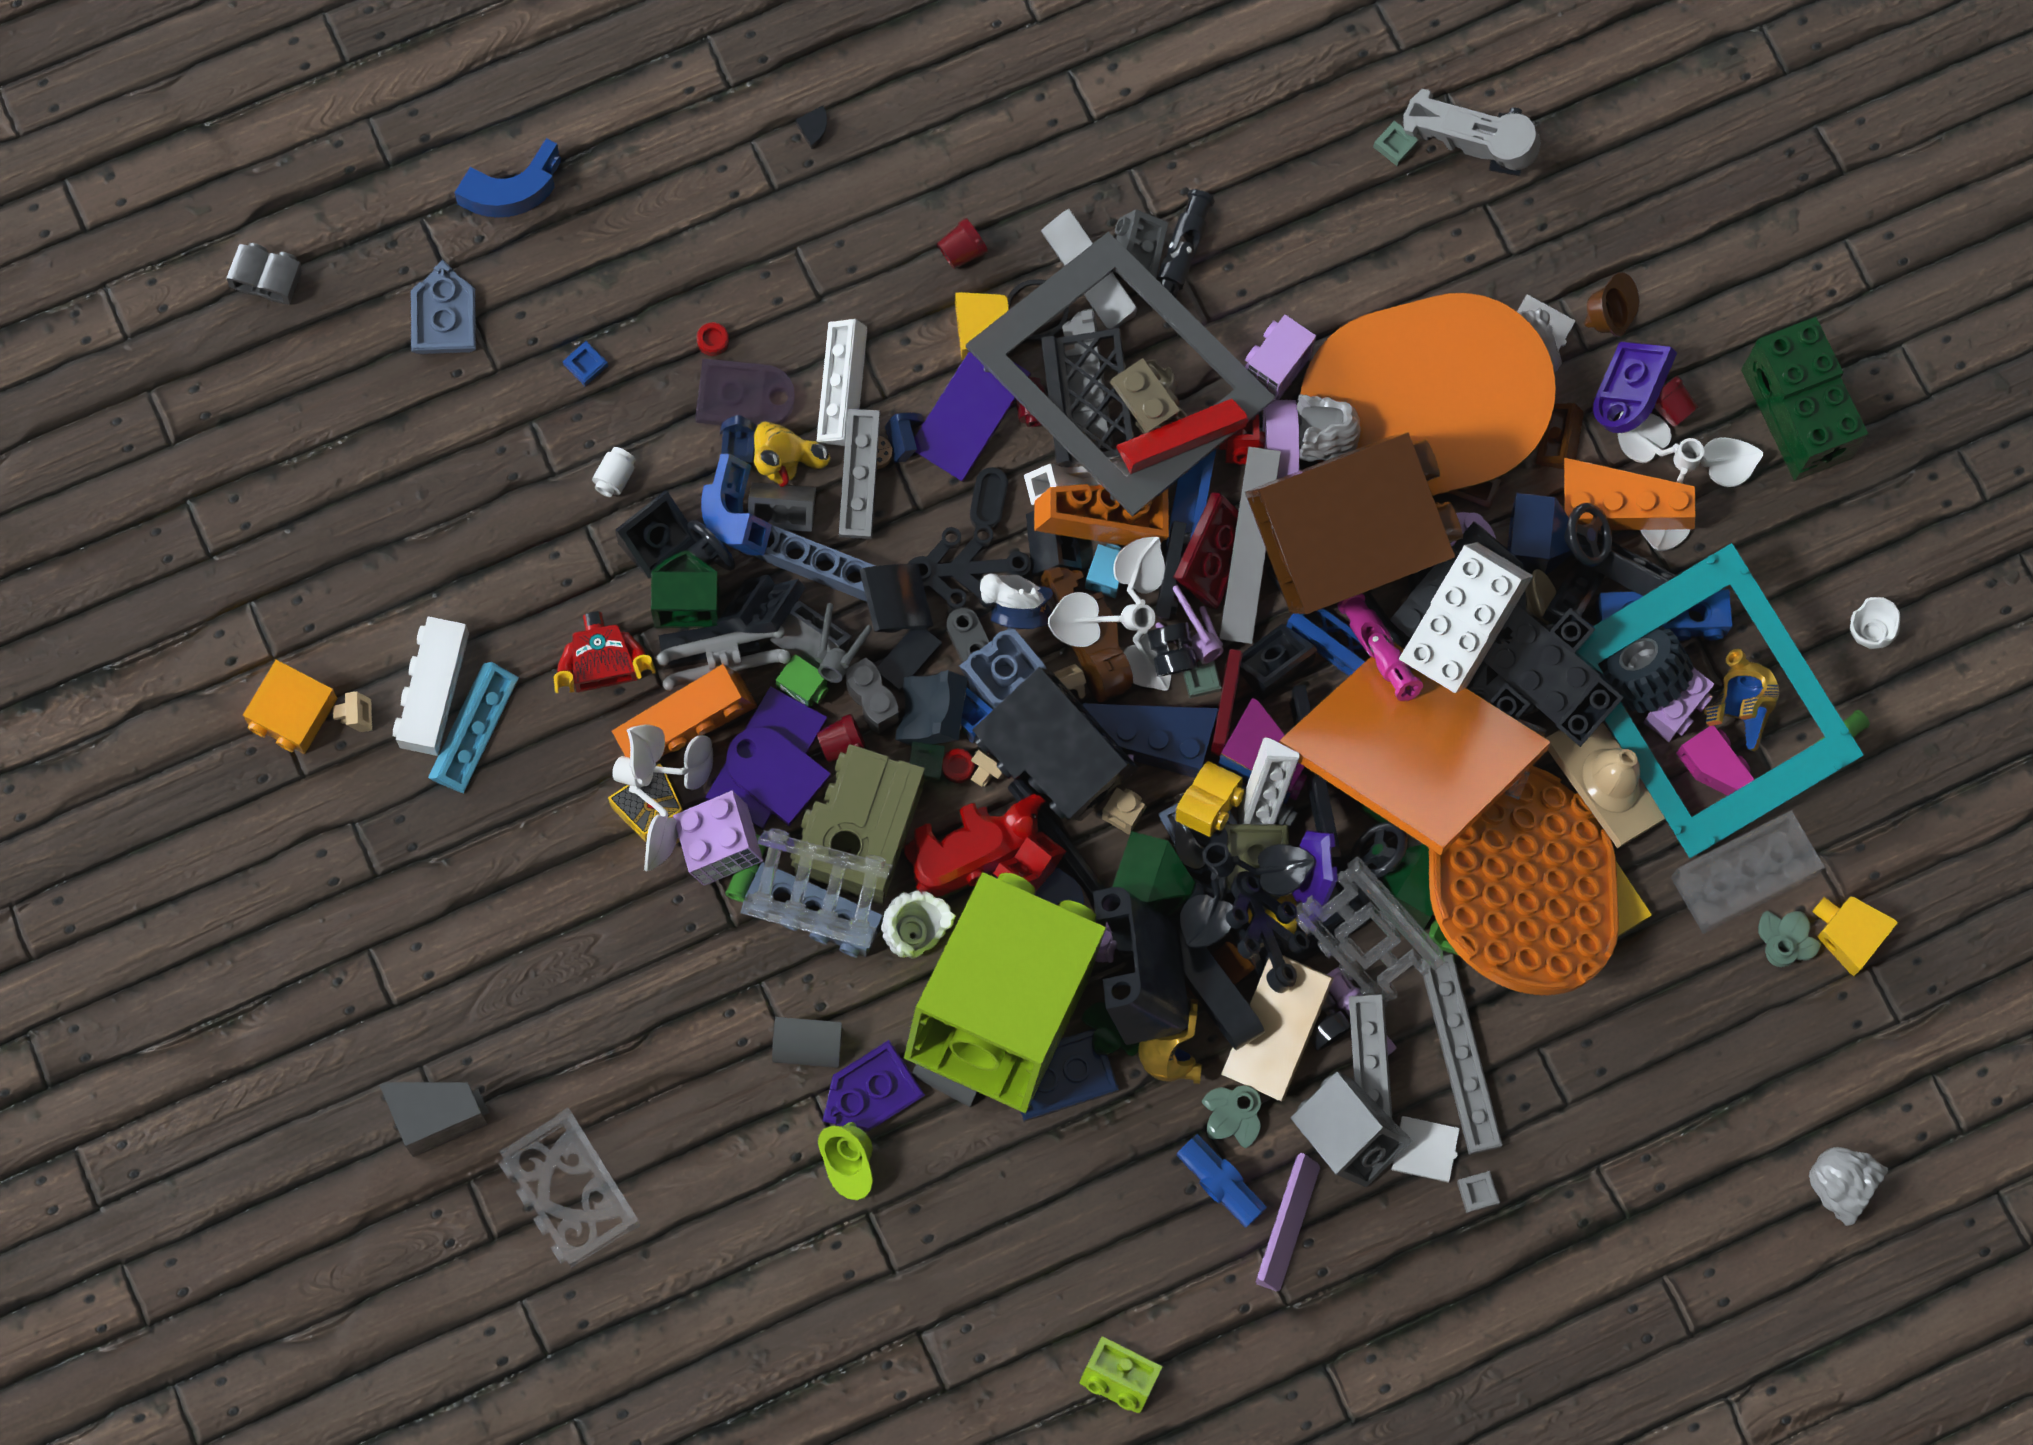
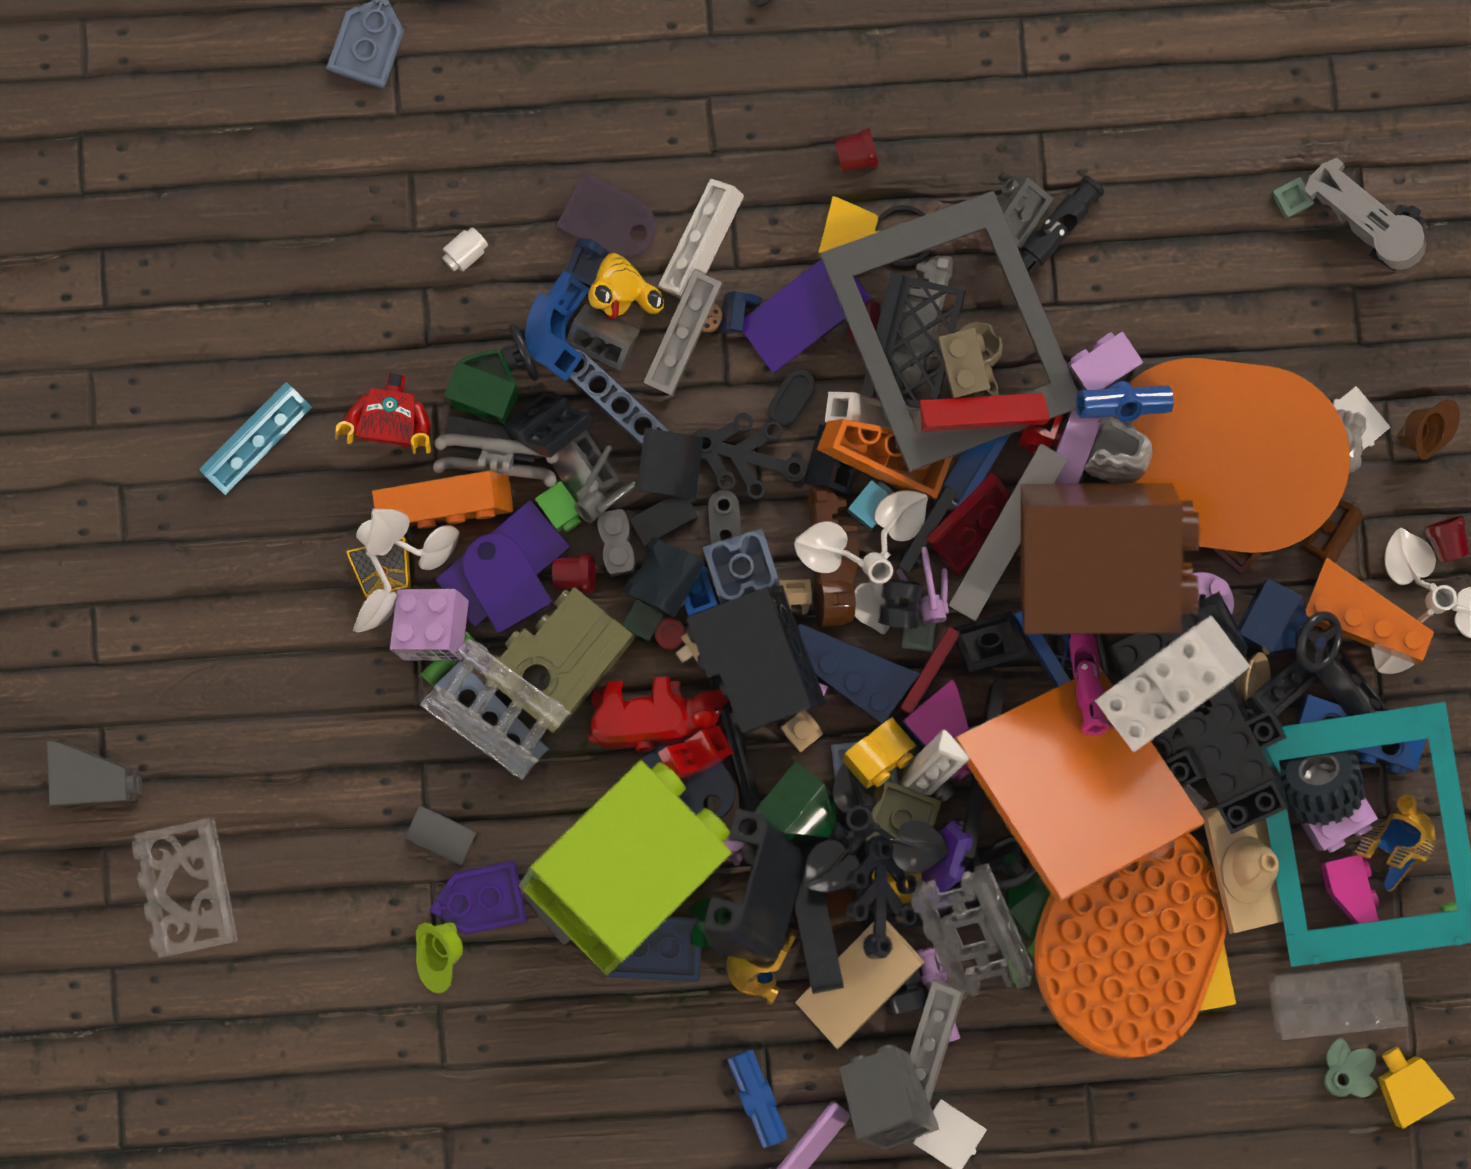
camera: 20 degrees right, 10 degrees up
light orange piece [243,660,338,754] -> none
tan tile [333,691,372,732] -> none
white brick [393,616,469,756] -> none
blue tile [563,341,608,386] -> none
black slope [615,490,696,579] -> none
red tile [697,322,729,356] -> none
white hair [881,890,956,959] -> none
piece [980,573,1053,629] -> none
light grey slope [1041,209,1137,330] -> none
sand green plate [1202,1085,1261,1148] -> none
light grey tile [1420,954,1503,1155] -> none
dark purple tile [1593,342,1677,433] -> none
none -> blue piece [1076,381,1174,423]

